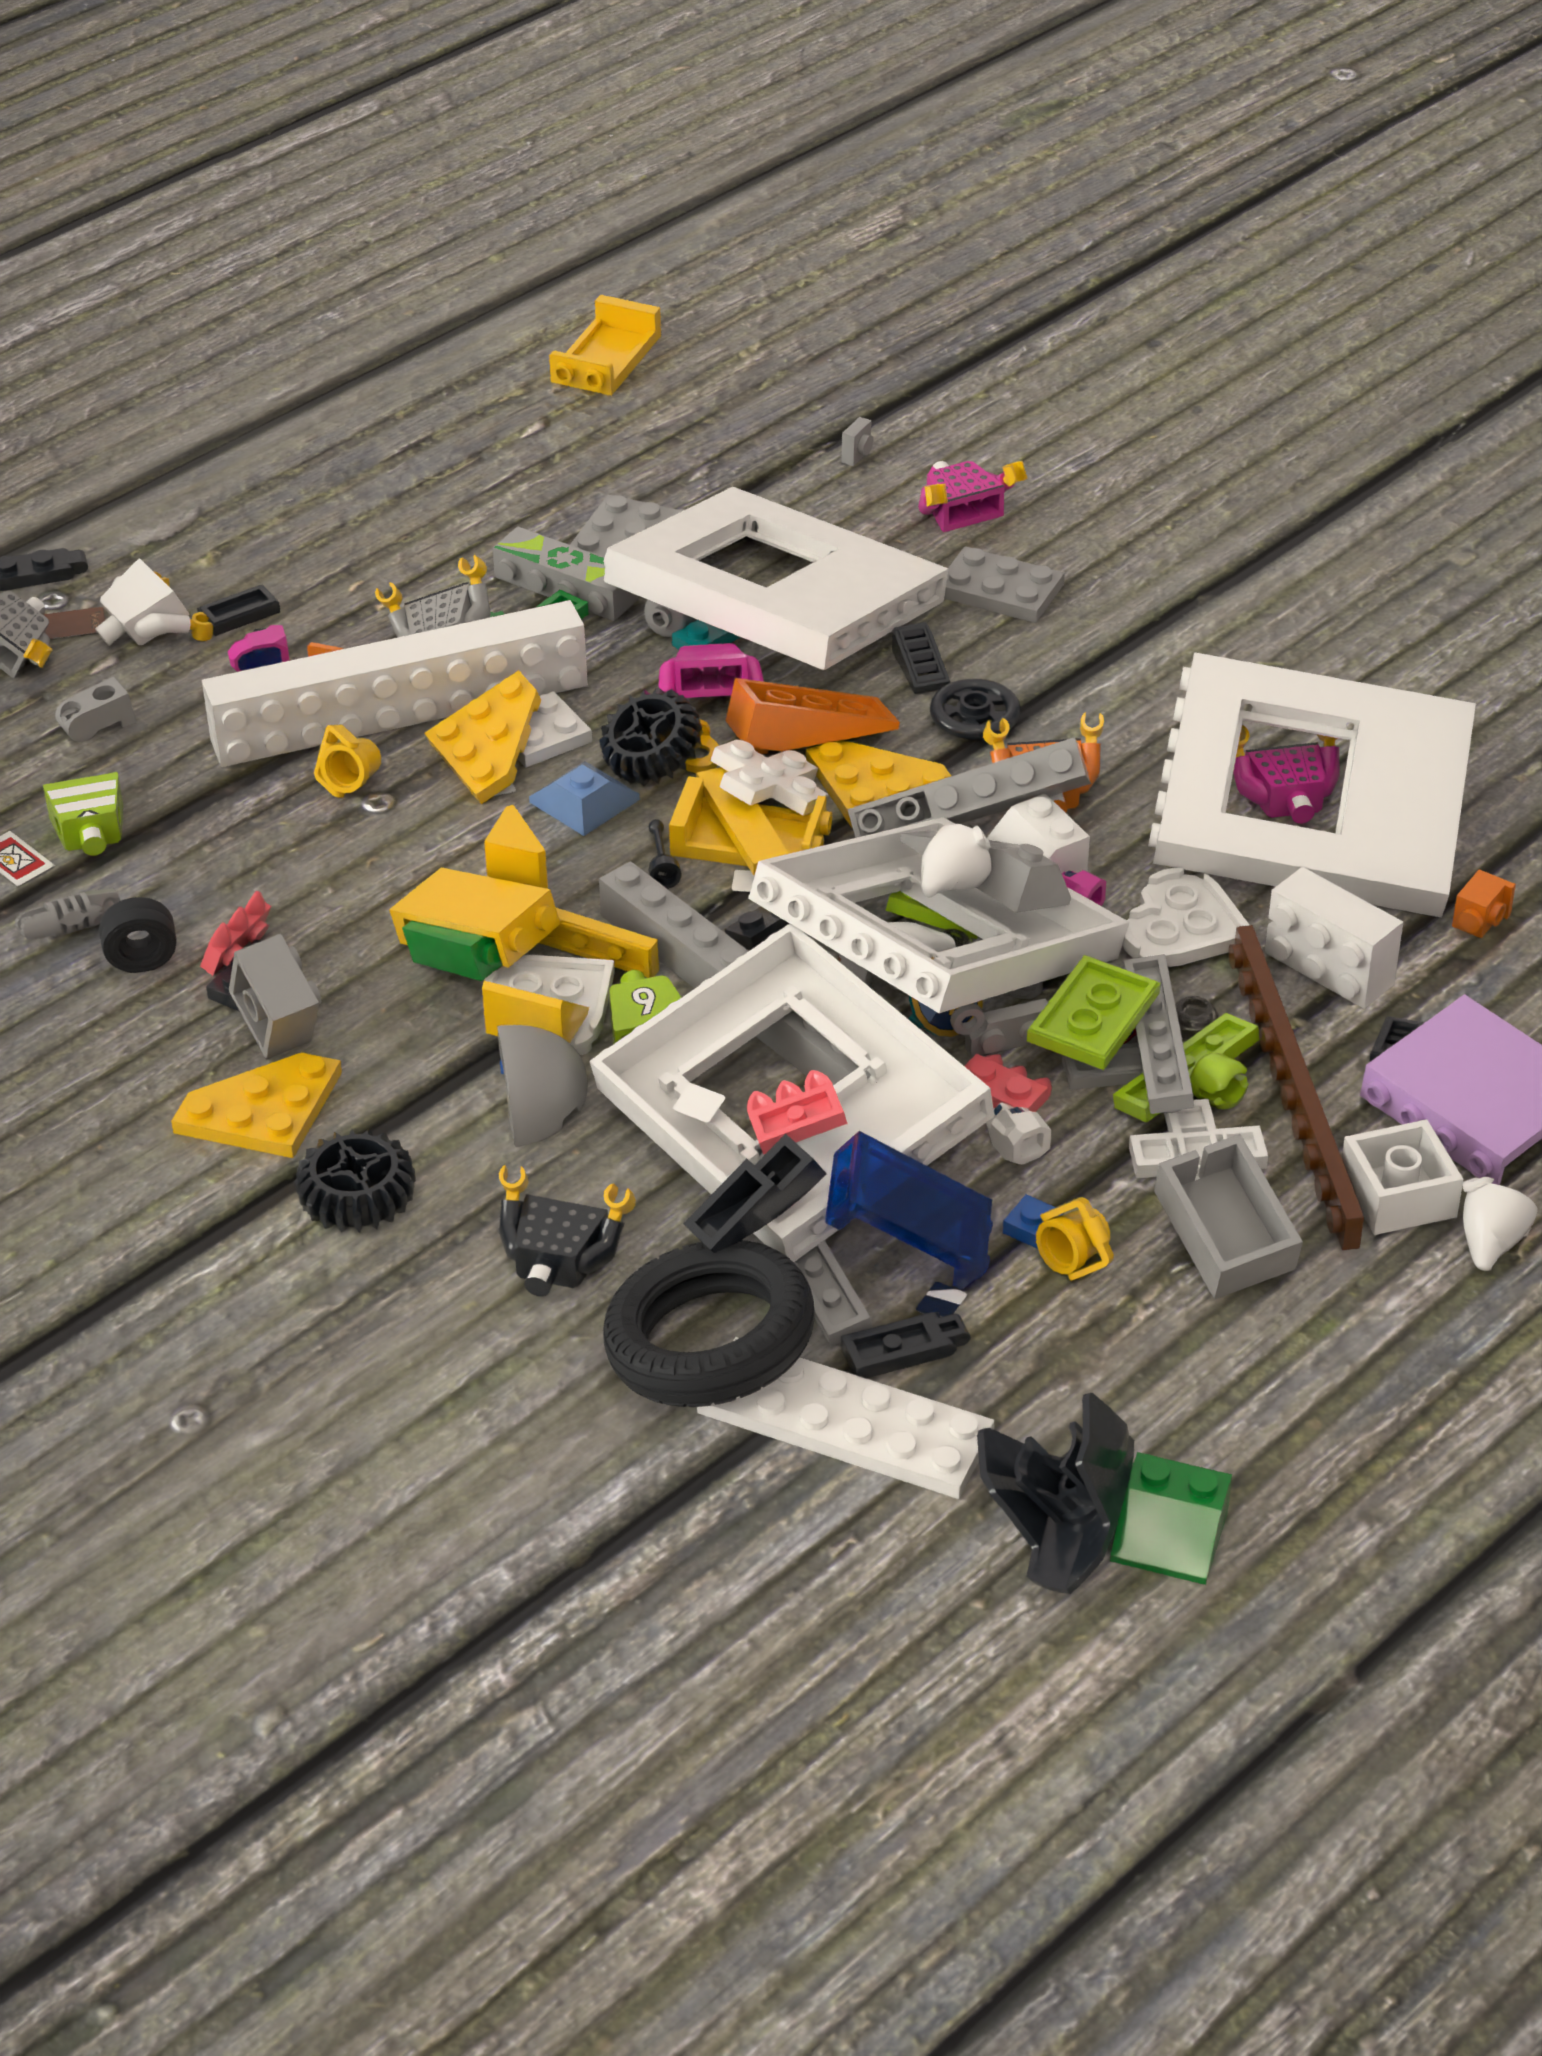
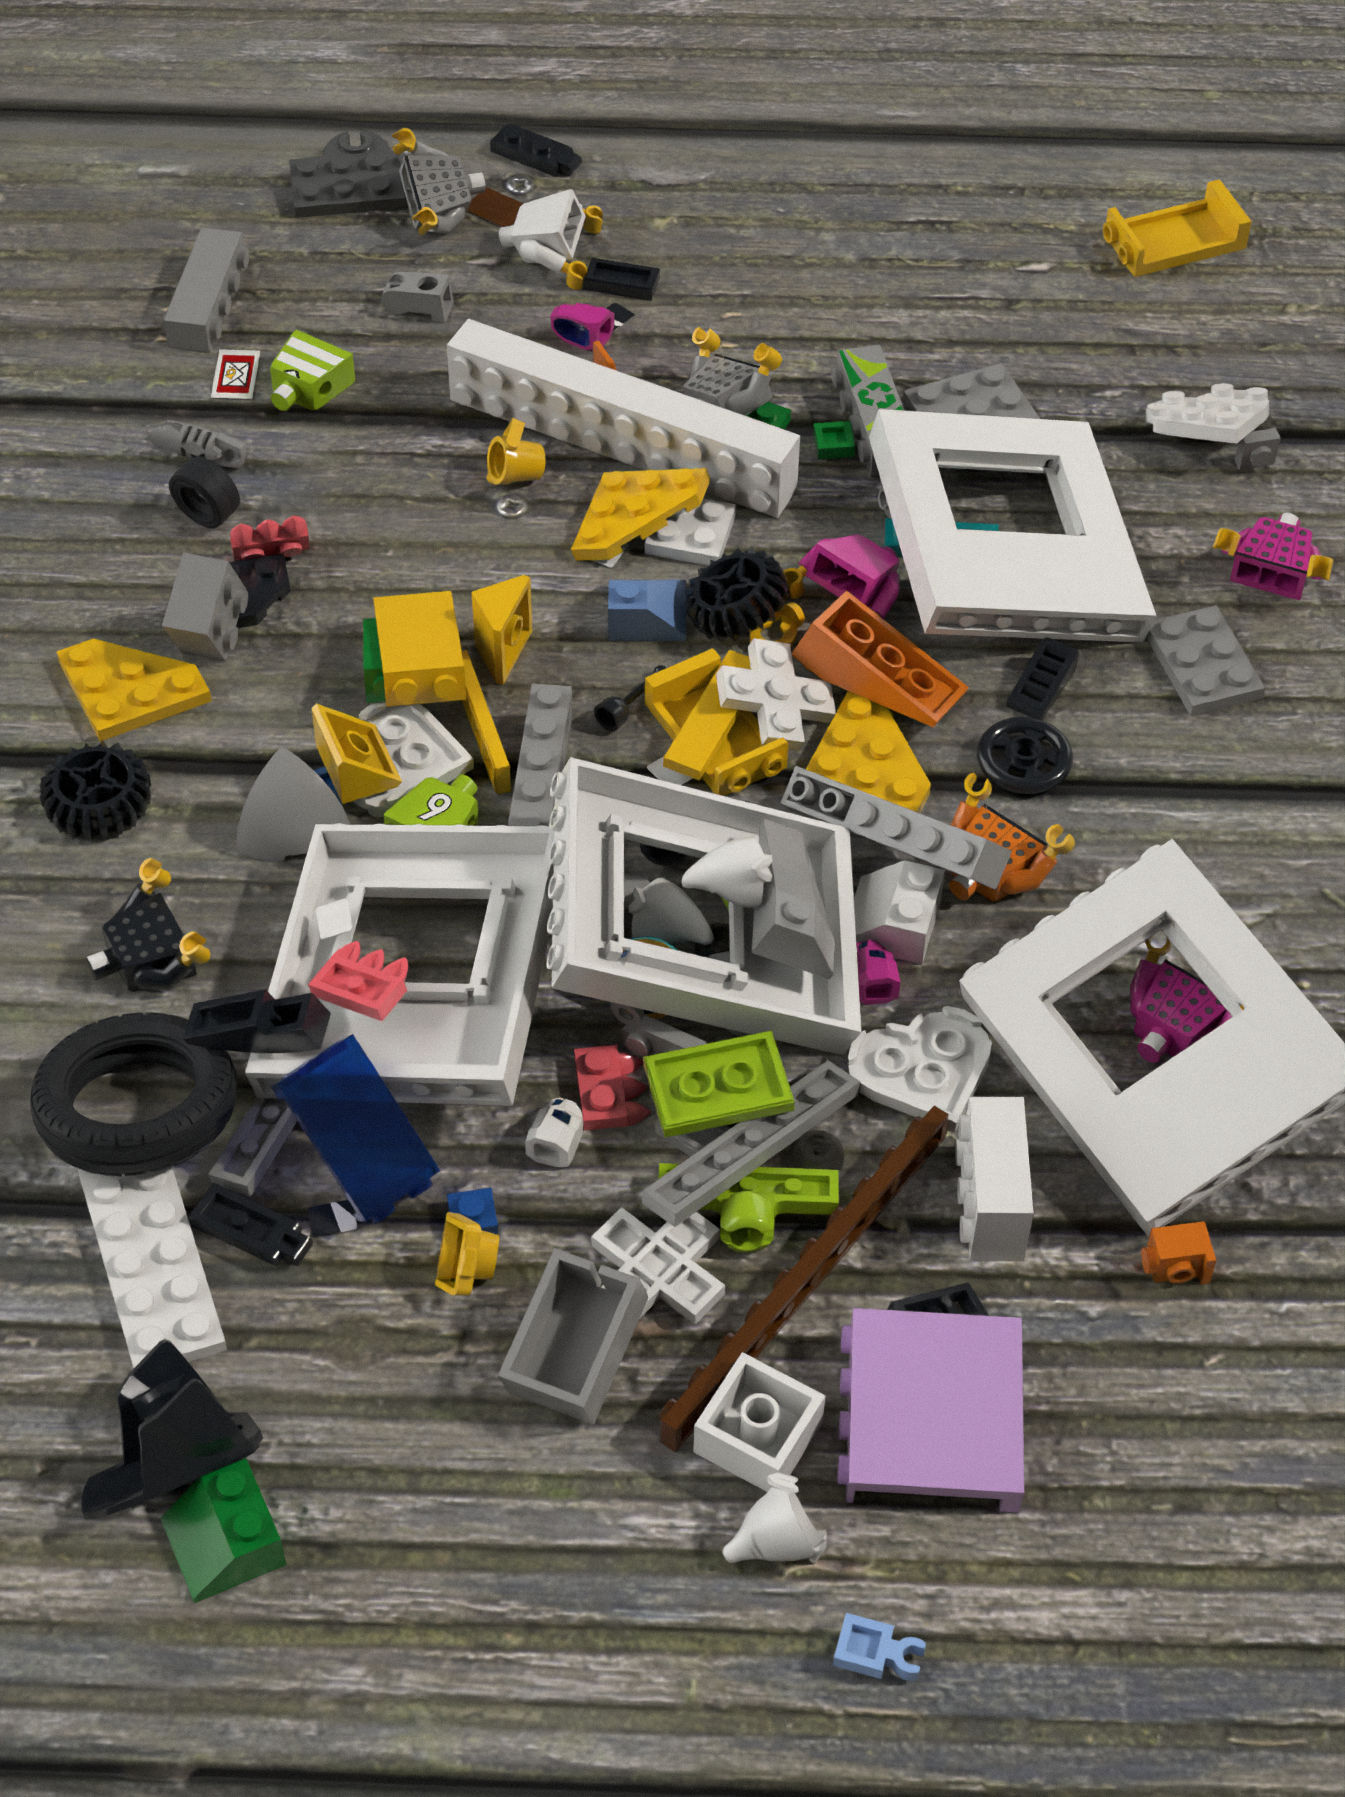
camera: 45 degrees right, 10 degrees up
none -> white plate [1146,383,1269,444]

